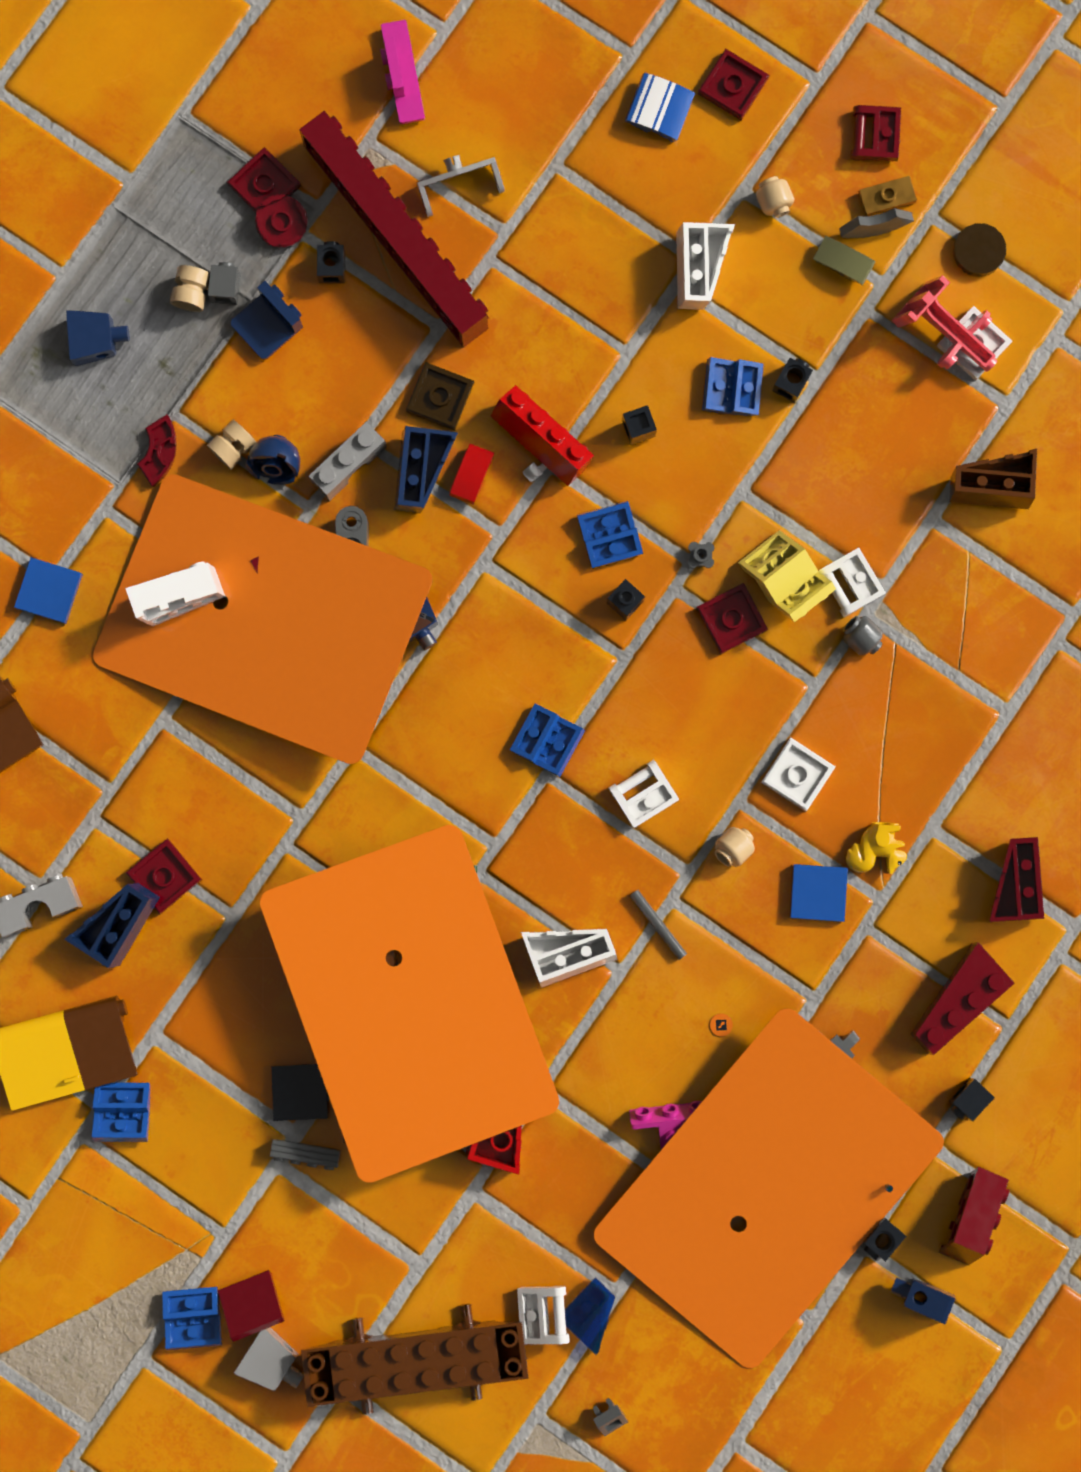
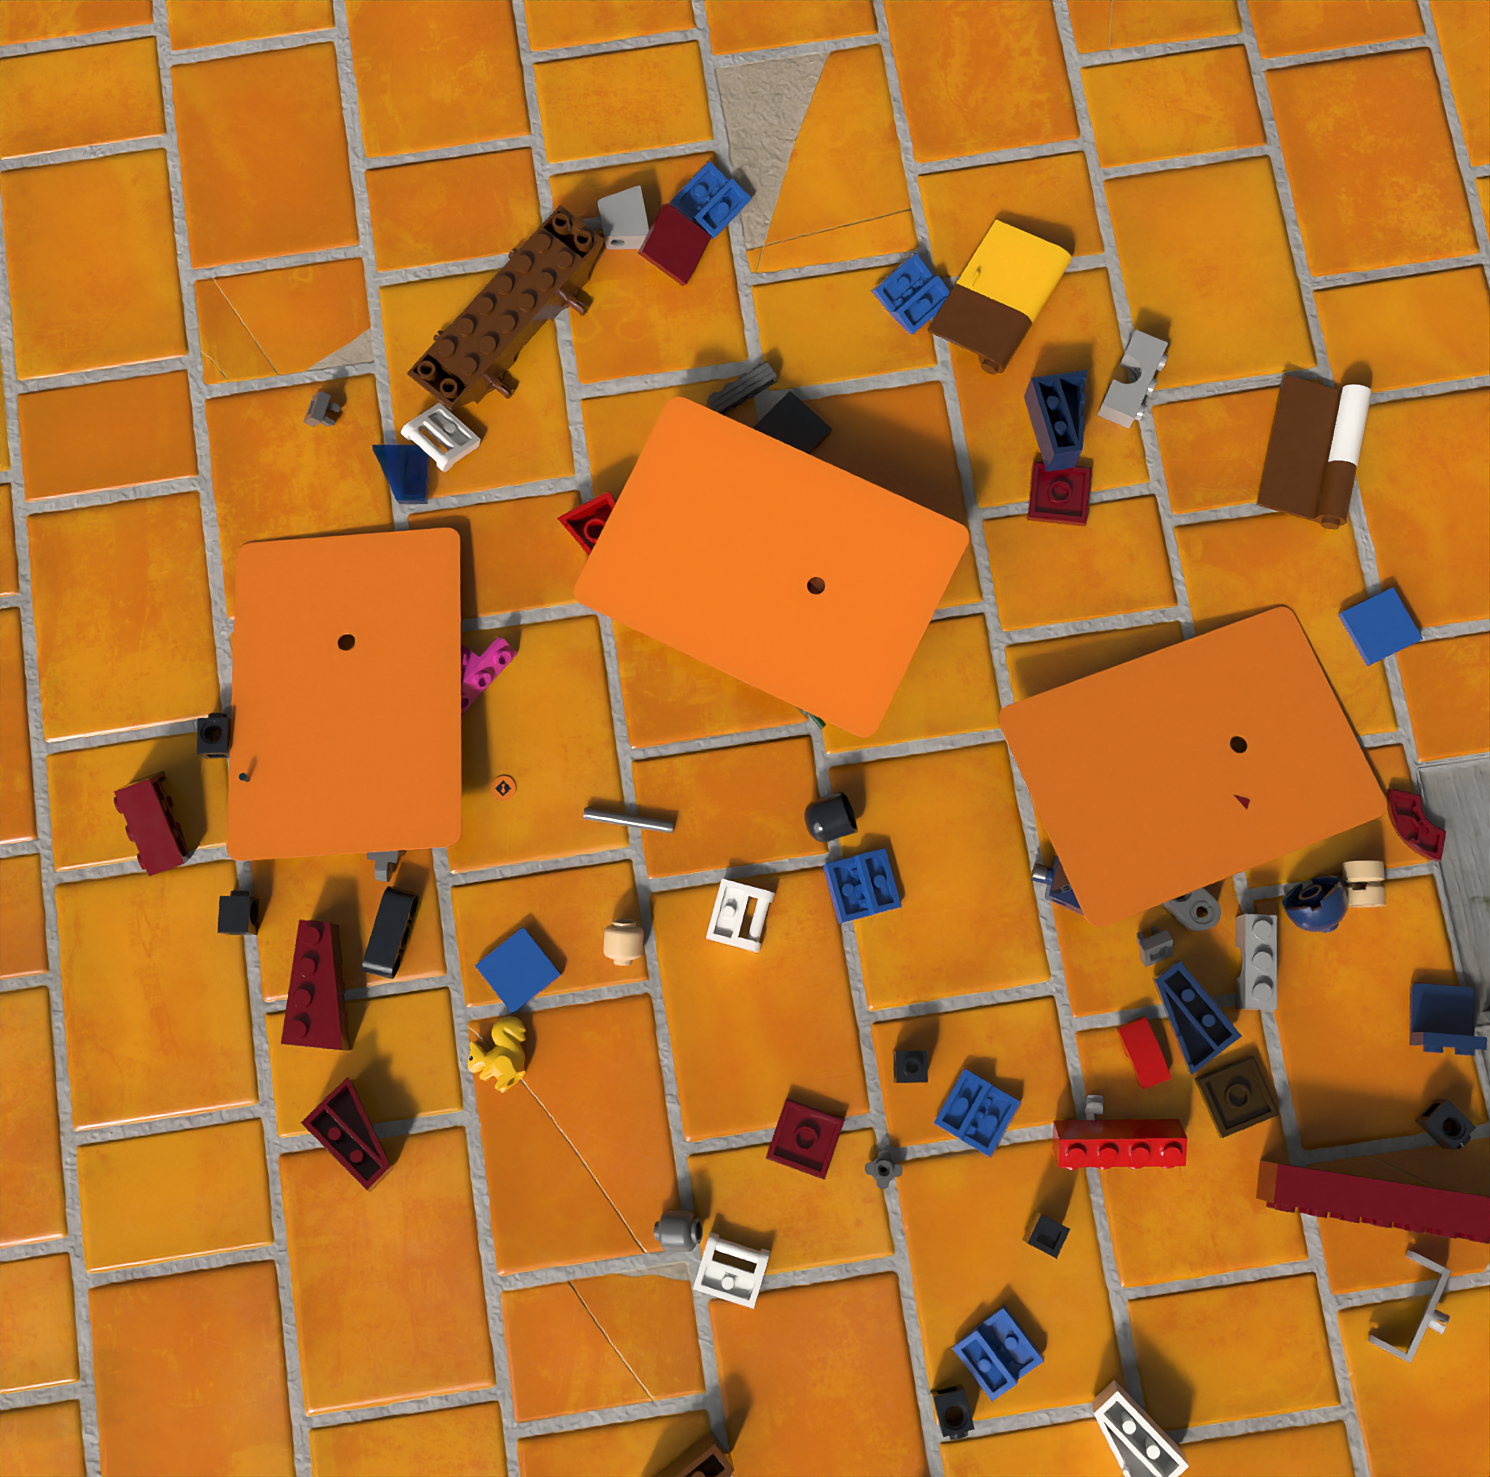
camera: 140 degrees right, 5 degrees down
white wedge [125,562,225,626] -> none
white wedge [521,929,617,988] -> none
light yellow bracket [738,530,836,622] -> none
white tile [761,738,836,812] -> none
dark blue torso [890,1277,956,1324] -> none
none -> black beam [362,886,419,979]
none -> black helmet [804,791,858,842]
none -> dark grey tile [1137,925,1173,968]

